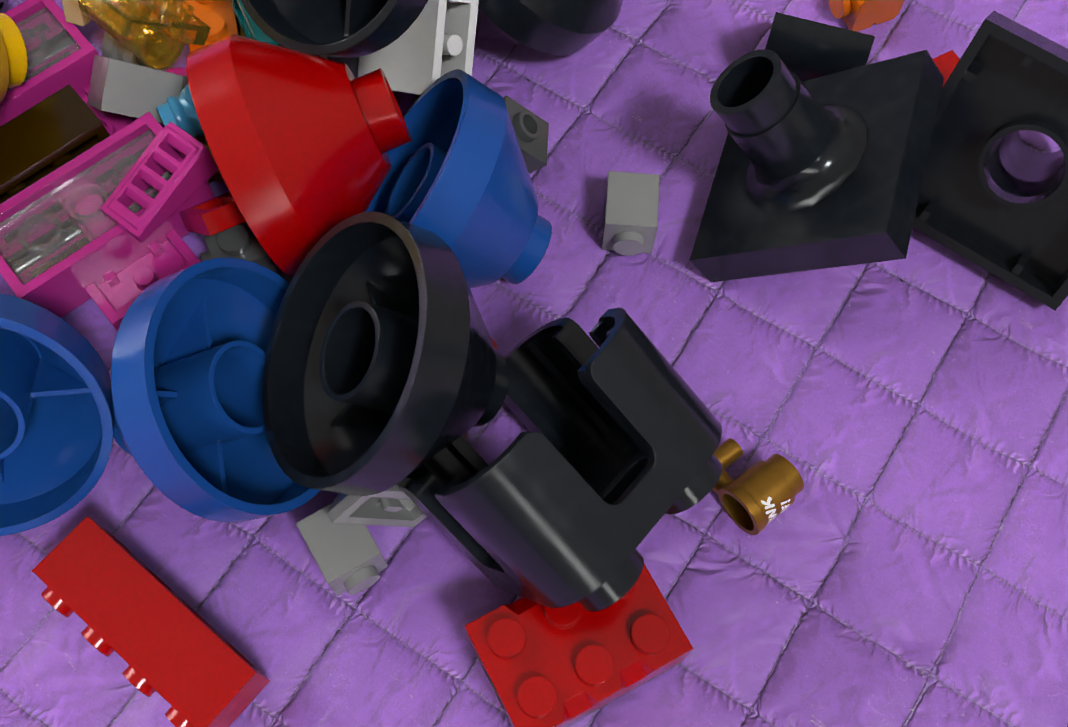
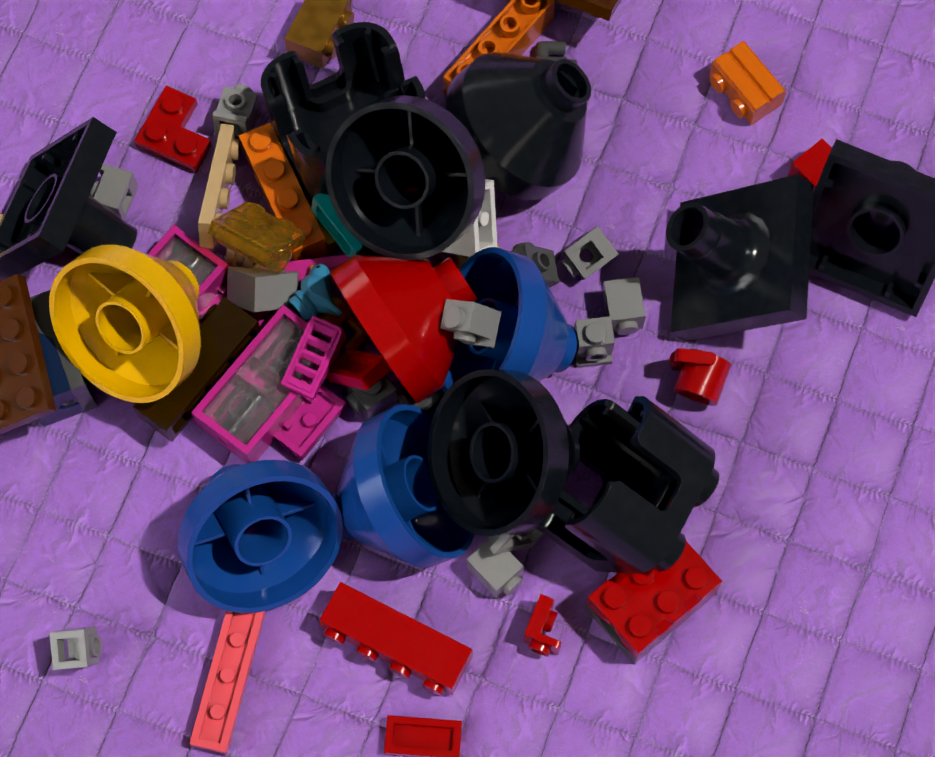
camera: 10 degrees left, 5 degrees up
pearl gold piece [712,438,804,535] -> none
black brick [765,12,875,82] -> none
none -> light grey brick [440,299,501,348]
none -> red bracket [523,594,562,657]
none -> light grey brick [561,226,619,280]
none -> light grey brick [574,316,615,368]
none -> red piece [668,348,731,406]

